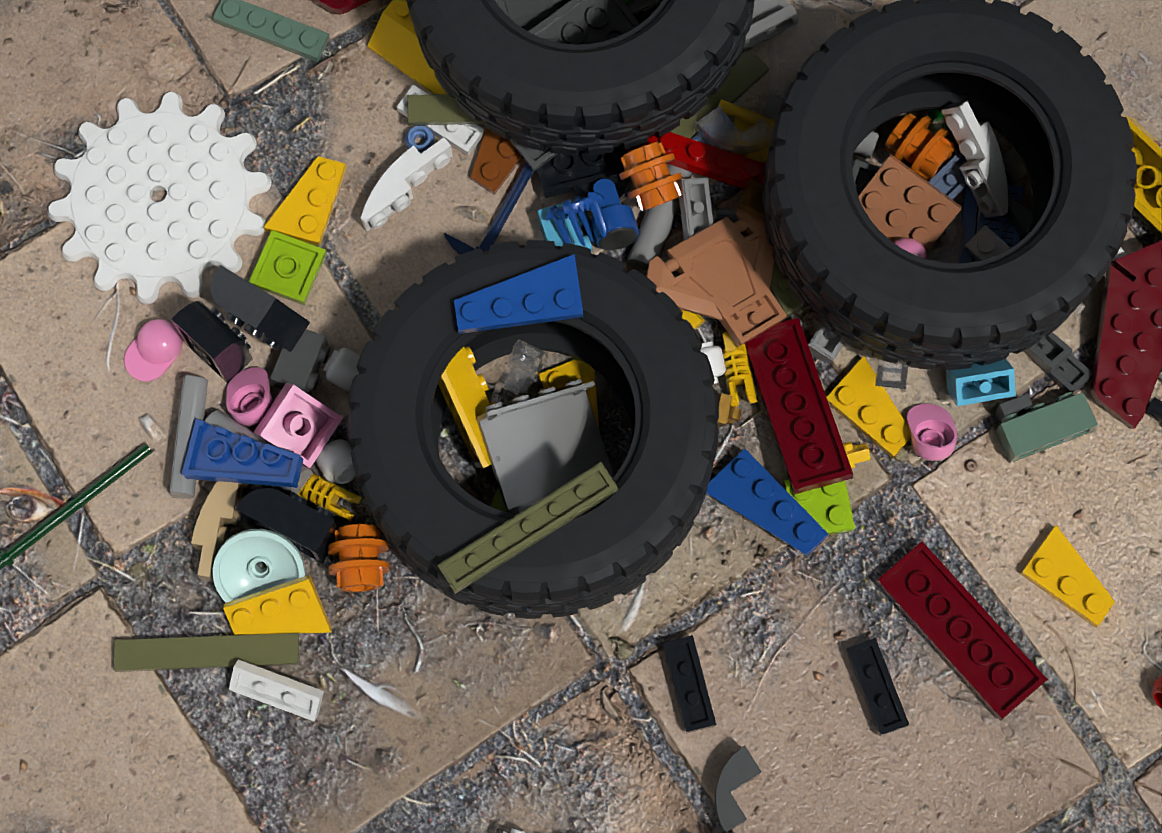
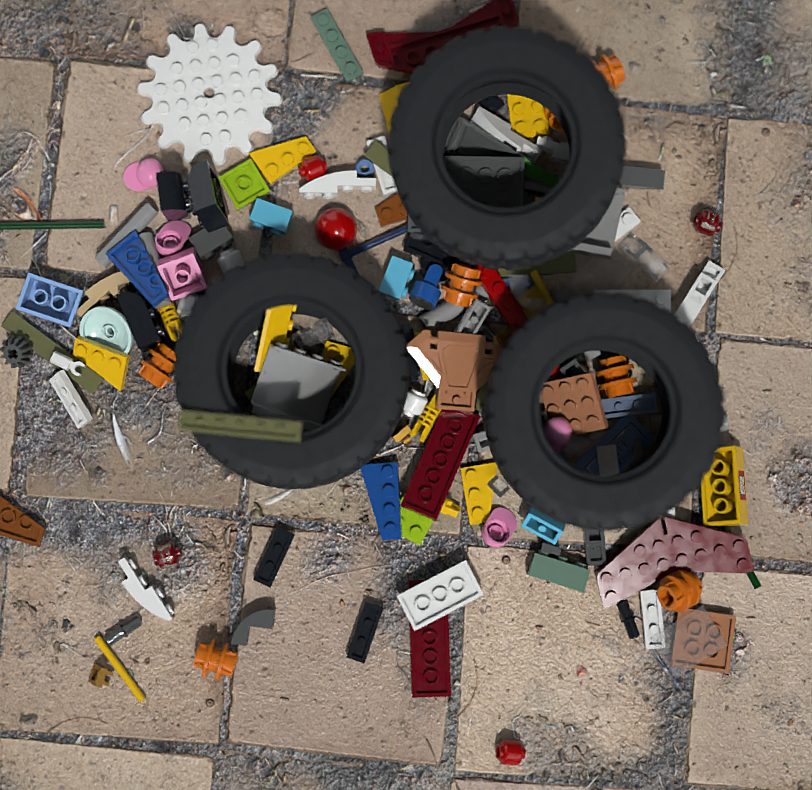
camera: 30 degrees right, 10 degrees up
blue wing [454,254,583,334] -> none
blue piece [546,192,607,246] -> none
white slope [941,101,1008,218] -> none
yellow wing [1020,525,1115,628] -> none
none -> dark grey gear [0,336,34,368]
none -> light blue brick [15,273,84,328]
none -> white bar [50,351,86,377]
none -> dark red head [152,541,182,569]
none -> medium azure brick [249,198,294,236]
none -> red head [298,155,328,182]
none -> red piece [315,208,357,250]
none -> white plate [397,560,484,631]

